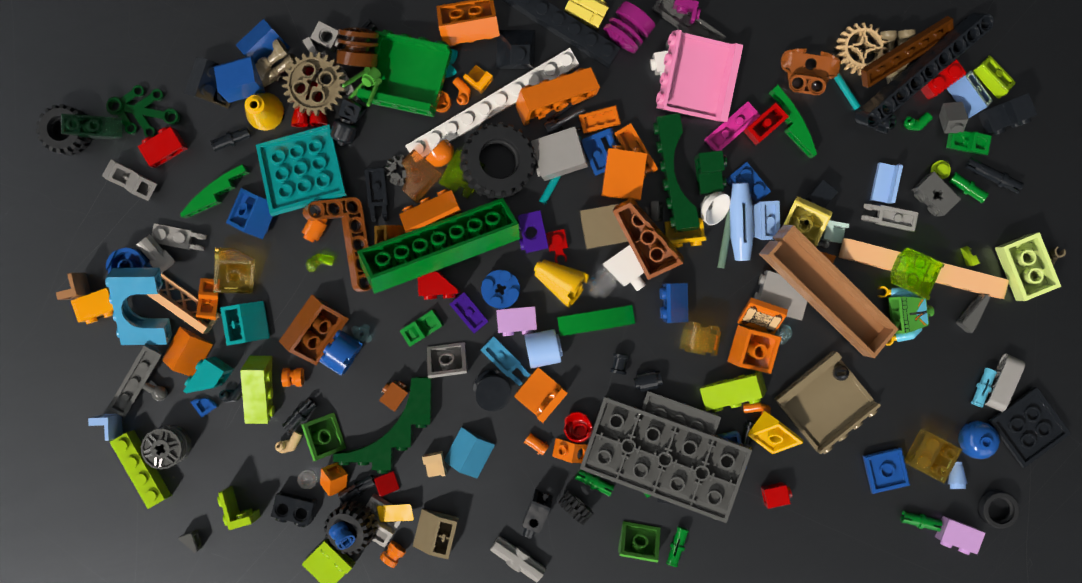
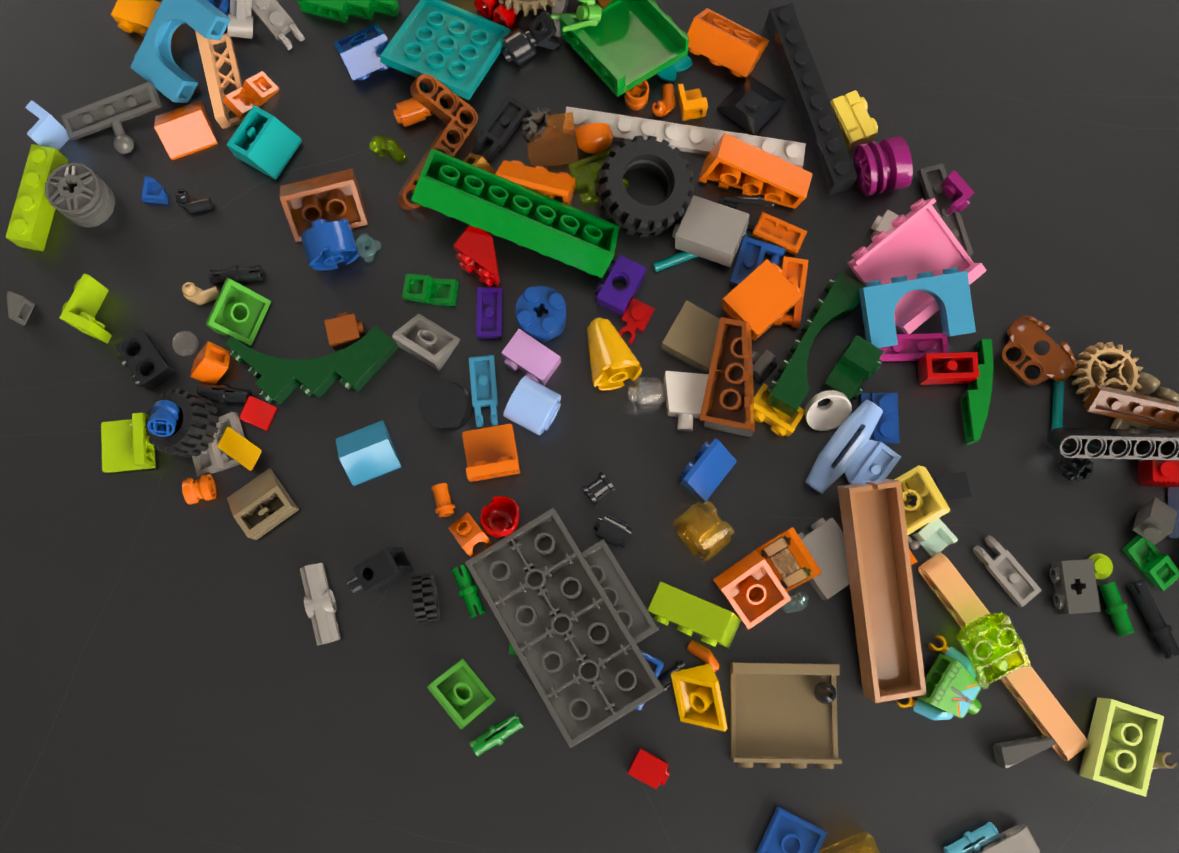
camera: 35 degrees right, 10 degrees down
teal slope [183,356,234,393] -> none
clear yellow slope [213,248,255,293] -> none
lime wedge [240,356,275,424] -> none
orange wheel [281,368,304,387] -> none
tan panel [422,451,447,477] -> none
green slope [557,305,635,336] -> none
sand green bar [717,211,730,269] -> none
light blue panel [870,162,903,204] -> none
green arm [904,112,933,131] -> none
lime tile [960,246,980,266] -> none
none -> dark azure arch [859,267,976,348]

